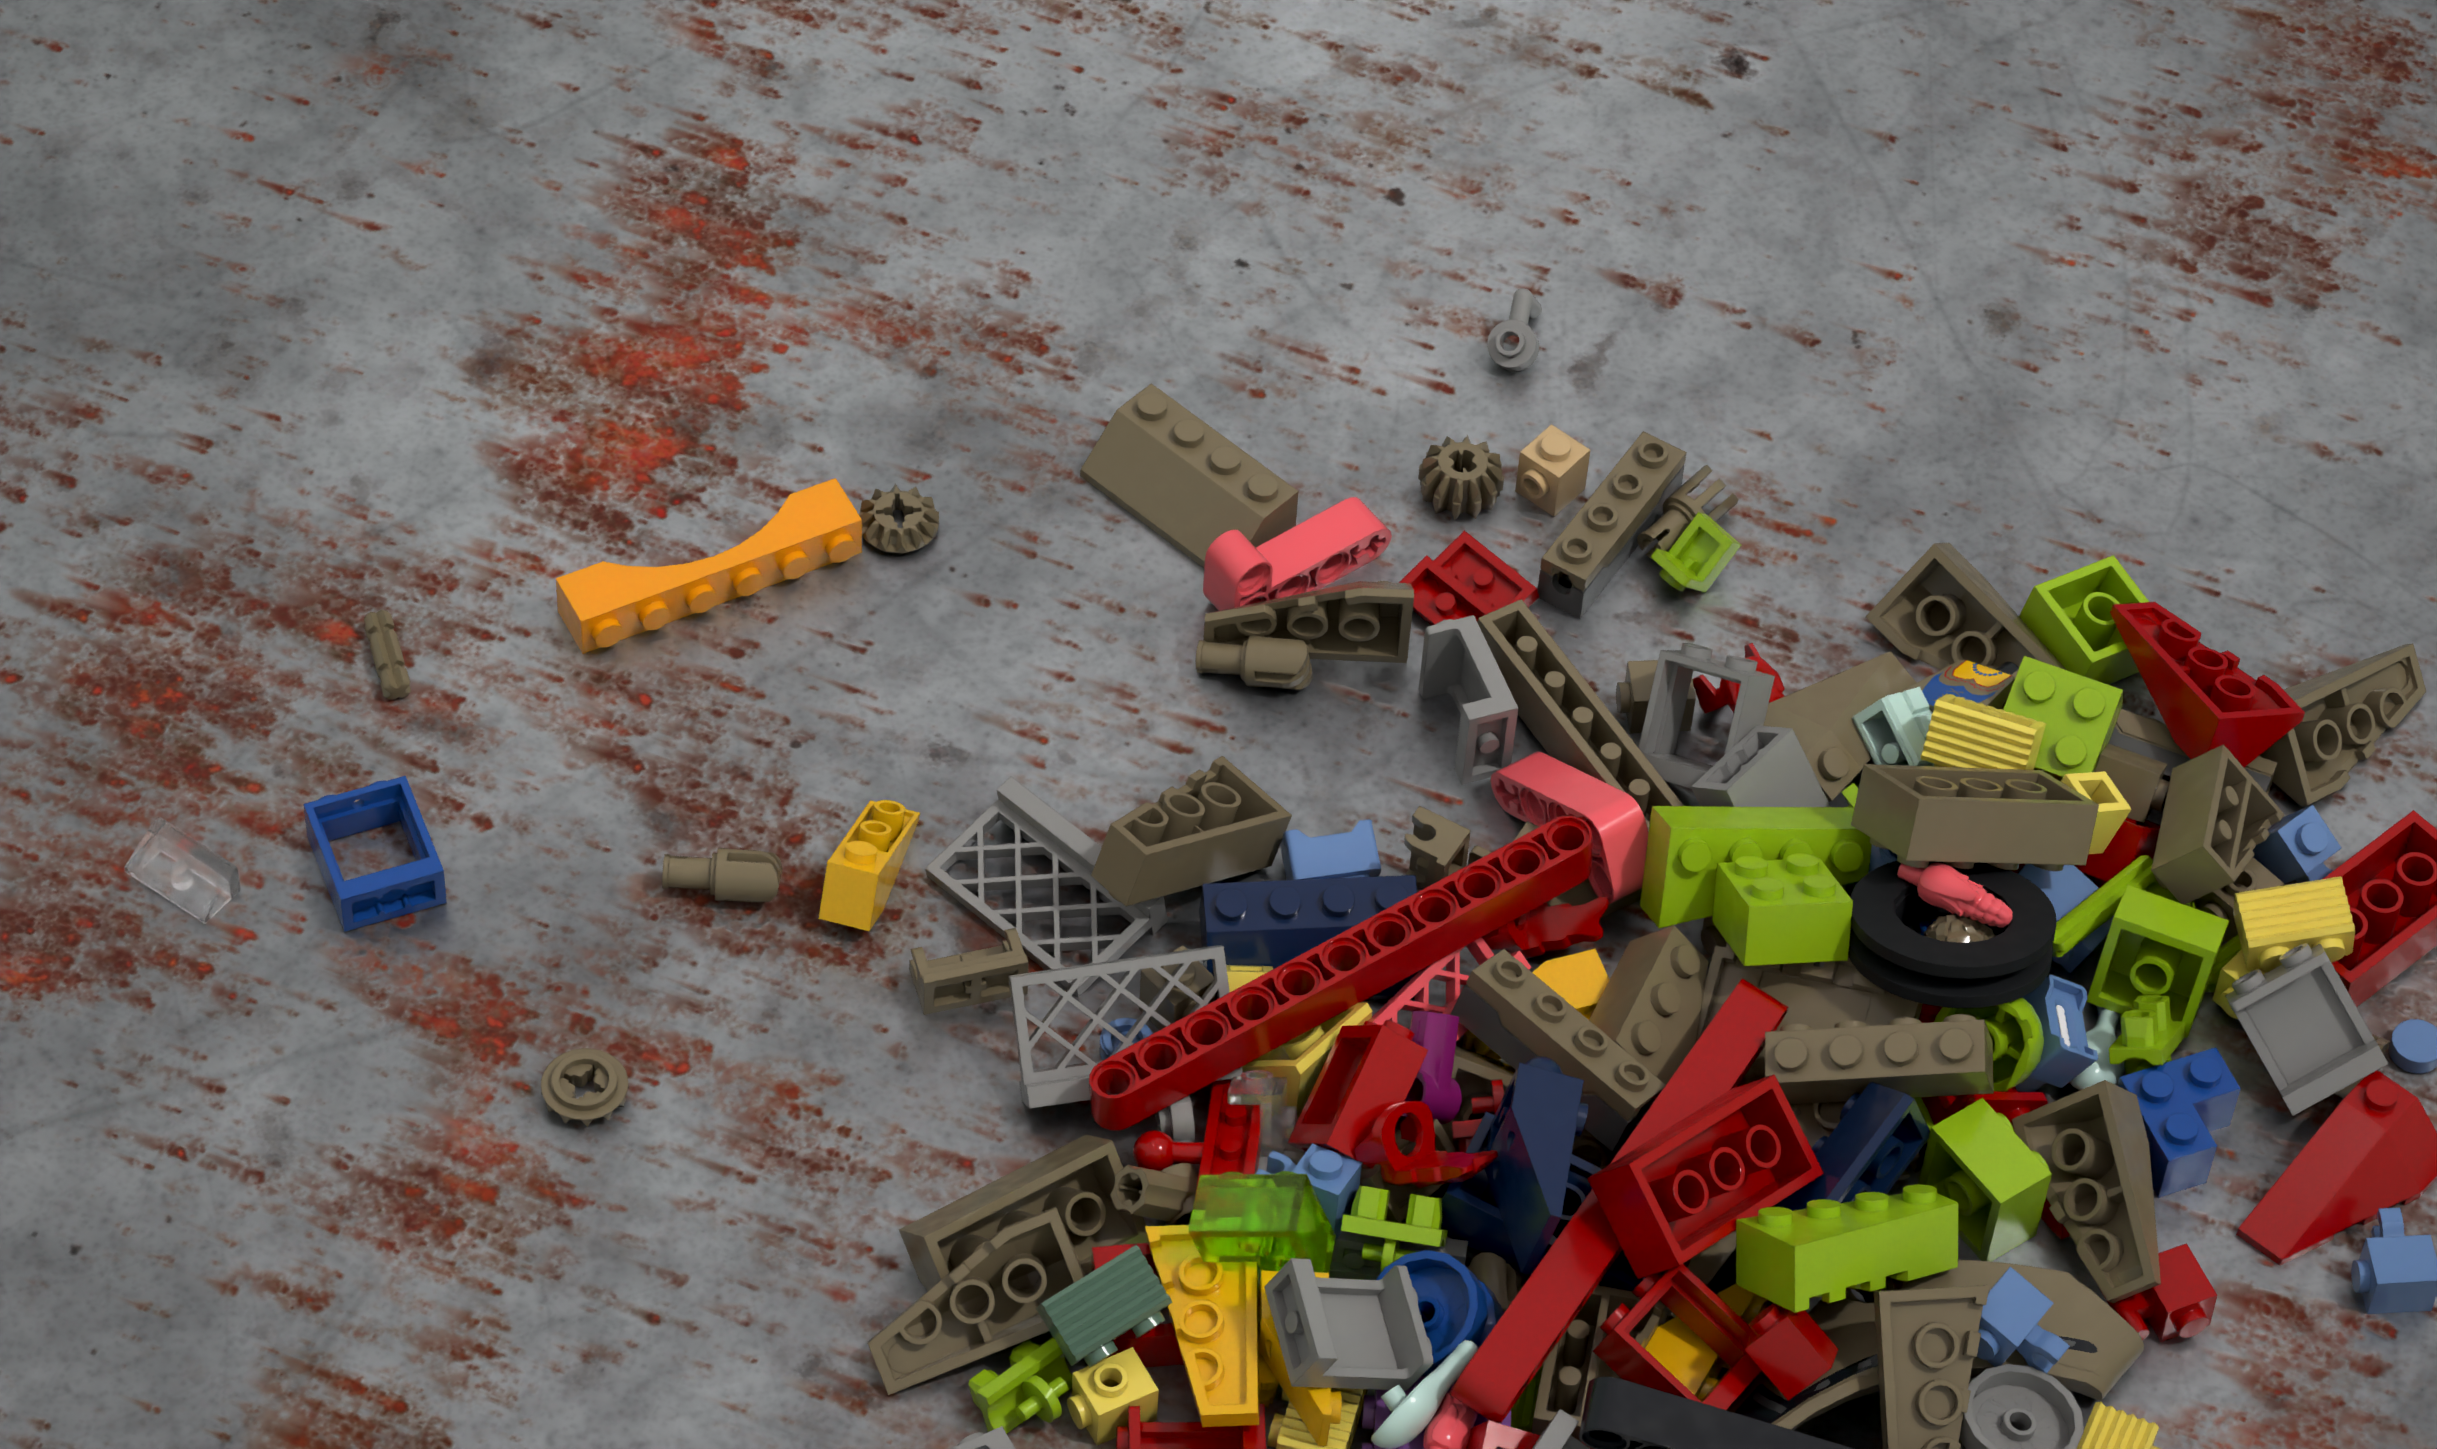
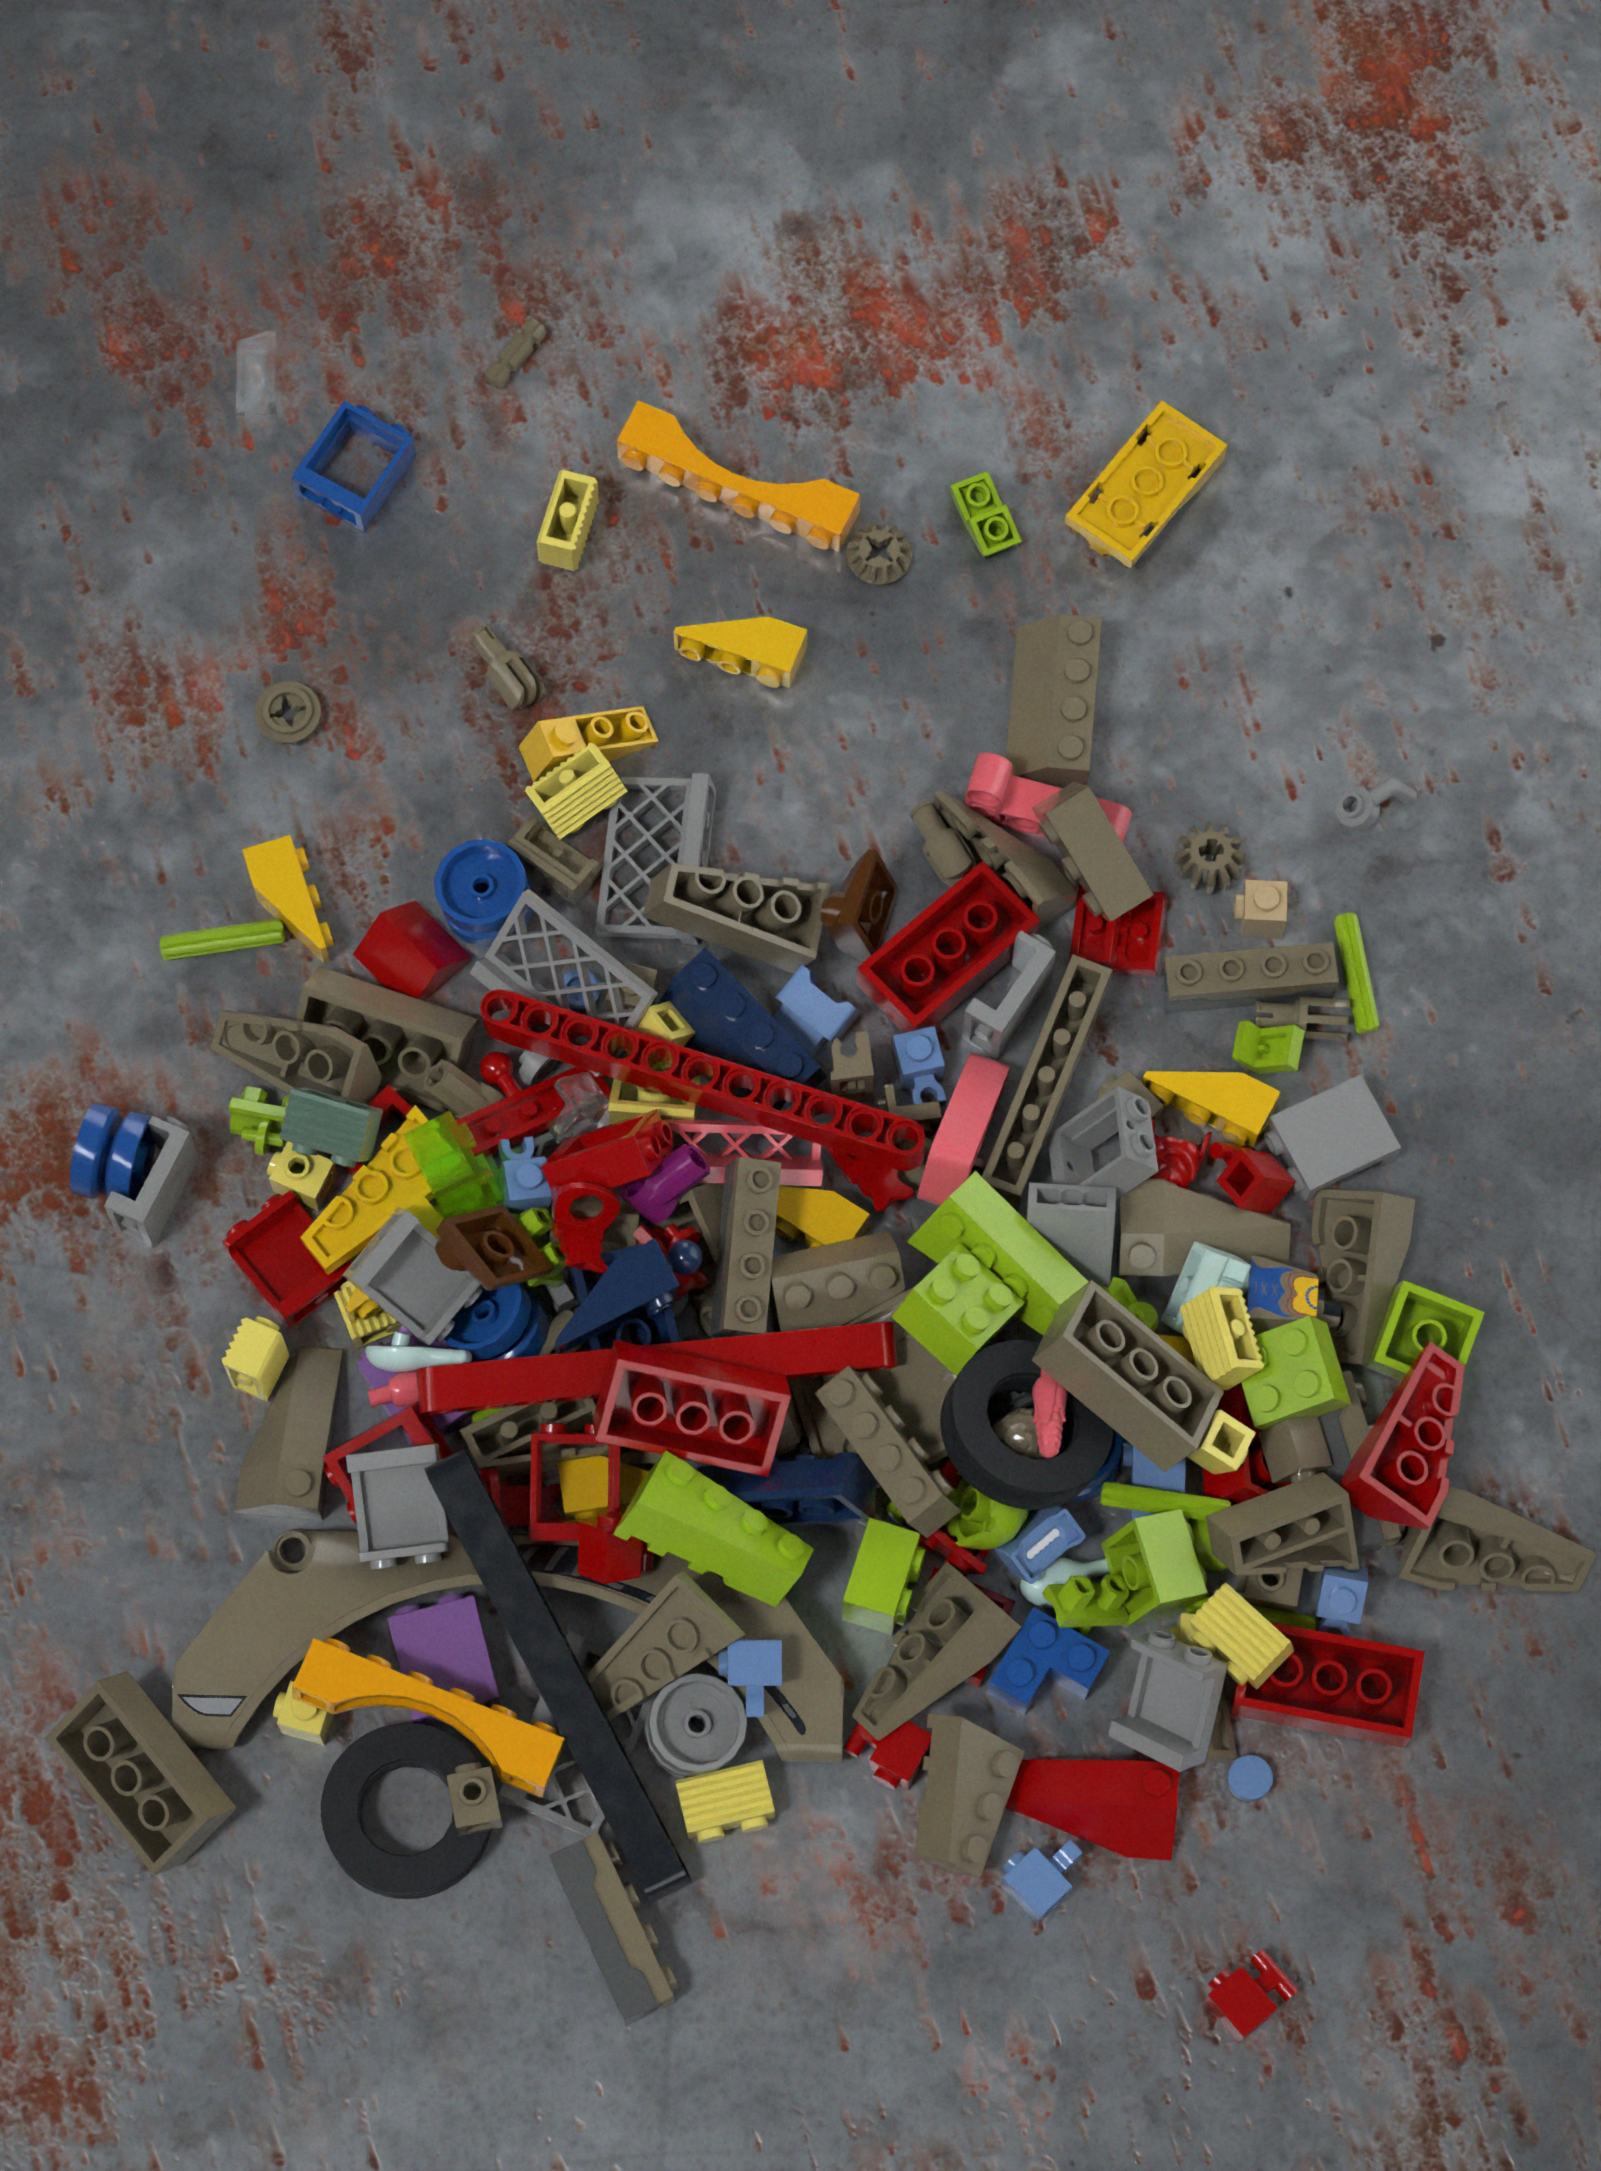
camera: 55 degrees right, 20 degrees up
none -> lime axle [159,918,285,960]
none -> yellow slope [242,835,334,964]
none -> red slope [353,900,472,1001]
none -> blue wheel [434,839,533,947]
none -> reddish brown slope [435,1204,554,1291]
none -> light yellow brick [525,743,628,840]
none -> light yellow brick [536,470,599,571]
none -> yellow slope [673,616,807,689]
none -> reddish brown slope [821,849,900,962]
none -> red brick [857,861,1040,1033]
none -> medium blue brick [892,1026,947,1106]
none -> dark tan wedge [915,1713,1025,1878]
none -> lime slope [949,470,1022,558]
none -> dark tan wedge [1032,782,1154,922]
none -> yellow piece [1064,400,1228,568]
none -> yellow slope [1142,1071,1281,1148]
none -> red brick [1209,1142,1296,1214]
none -> light grey panel [1264,1074,1401,1202]
none -> lime axle [1334,913,1379,1034]

